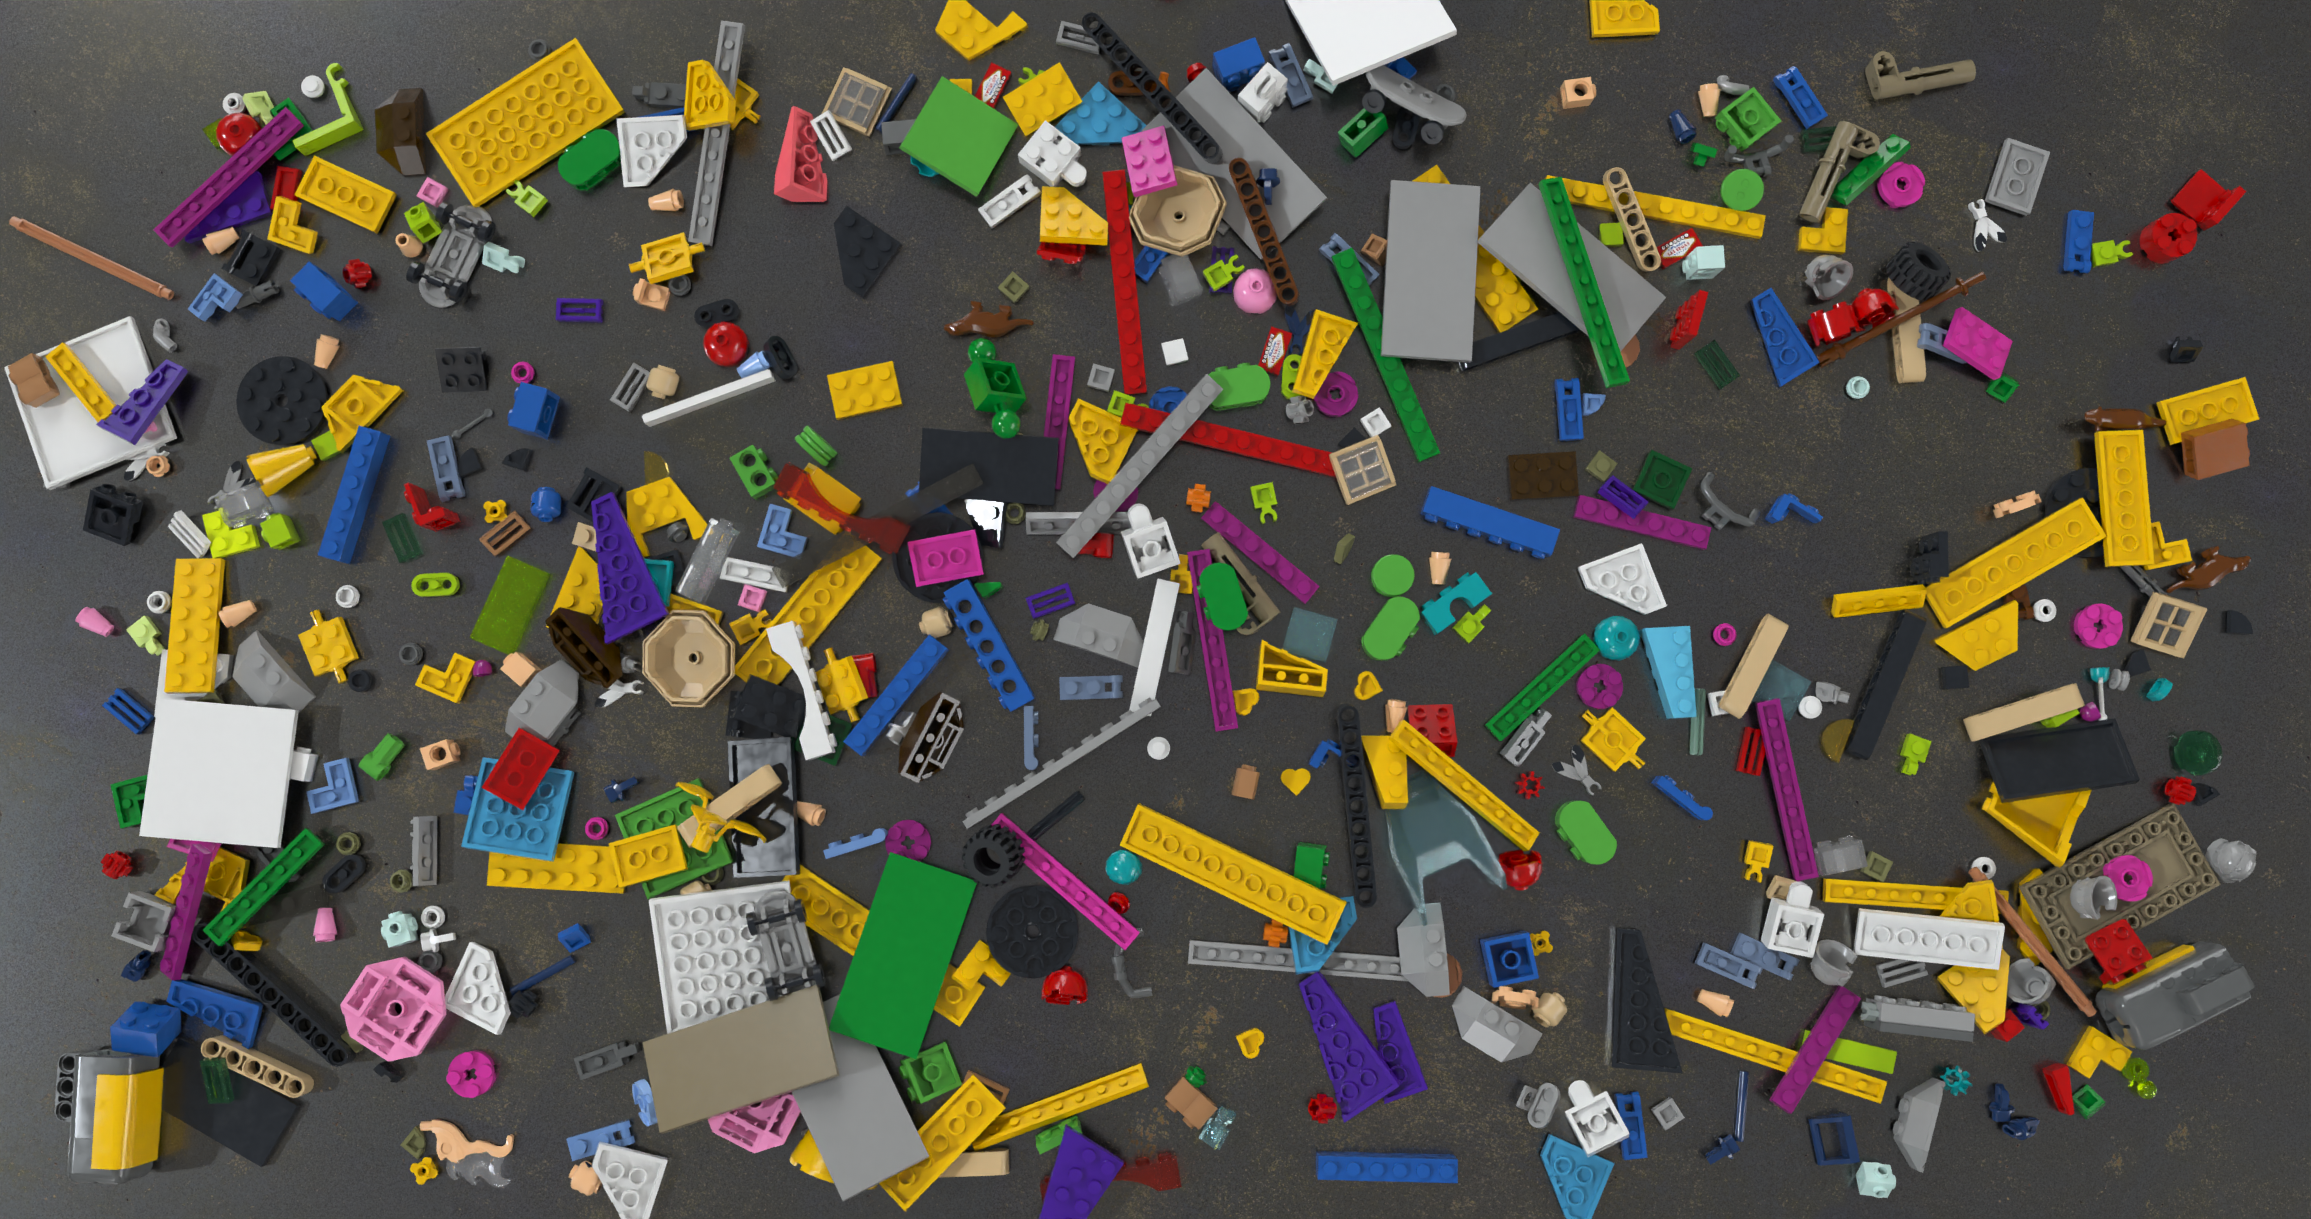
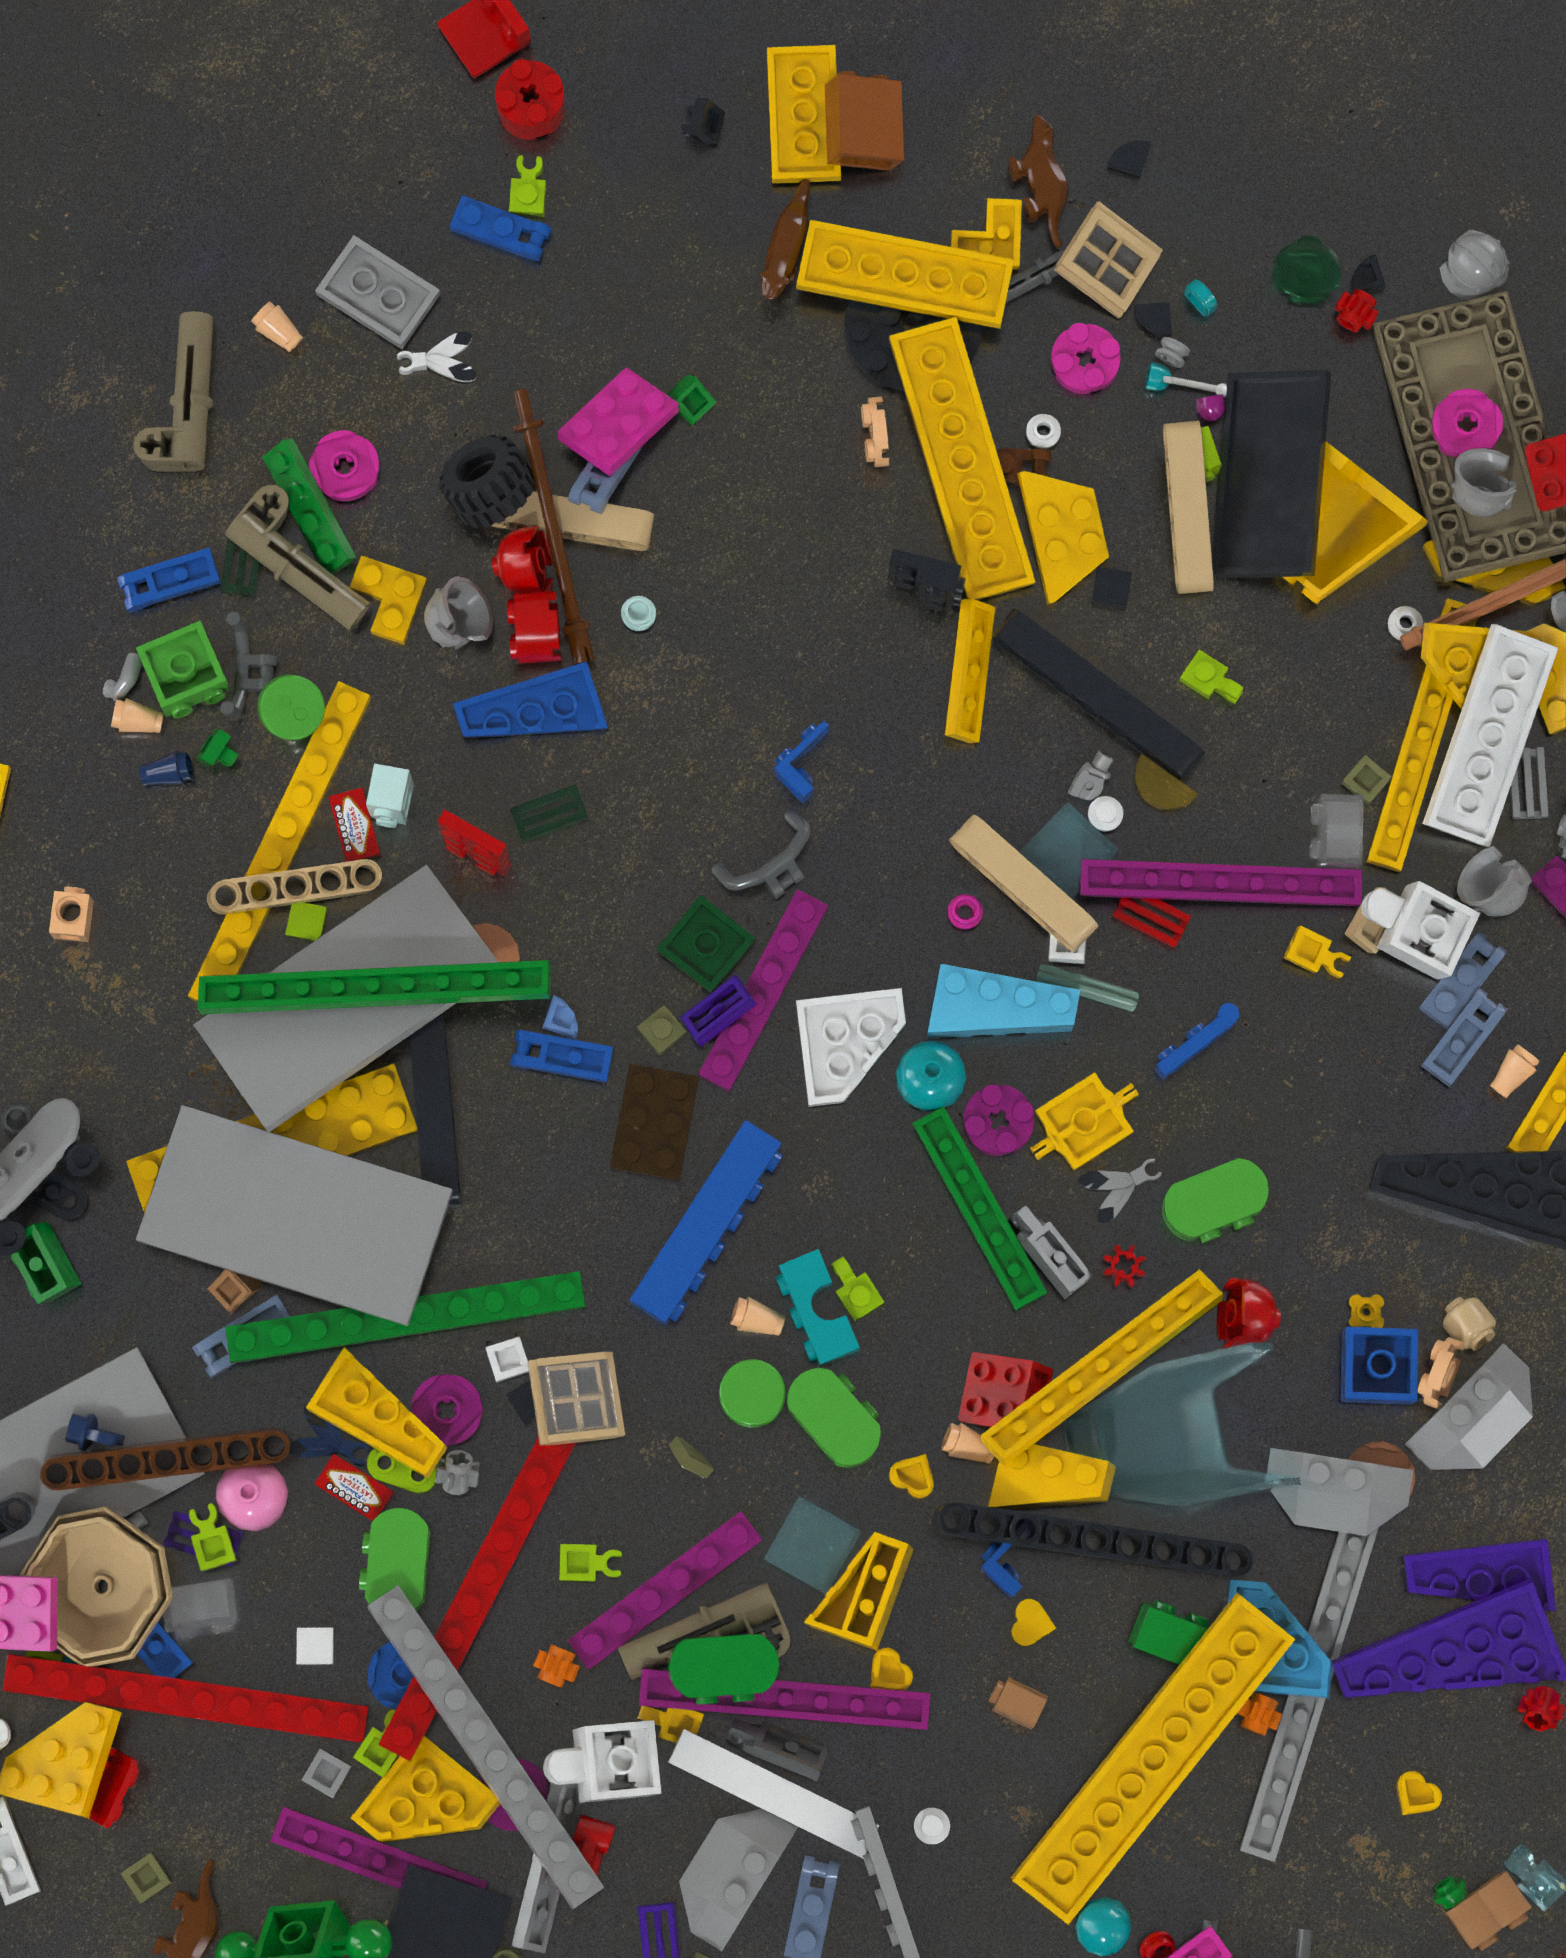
camera: 75 degrees left, 5 degrees down
none -> light nougat cone [251,301,303,352]

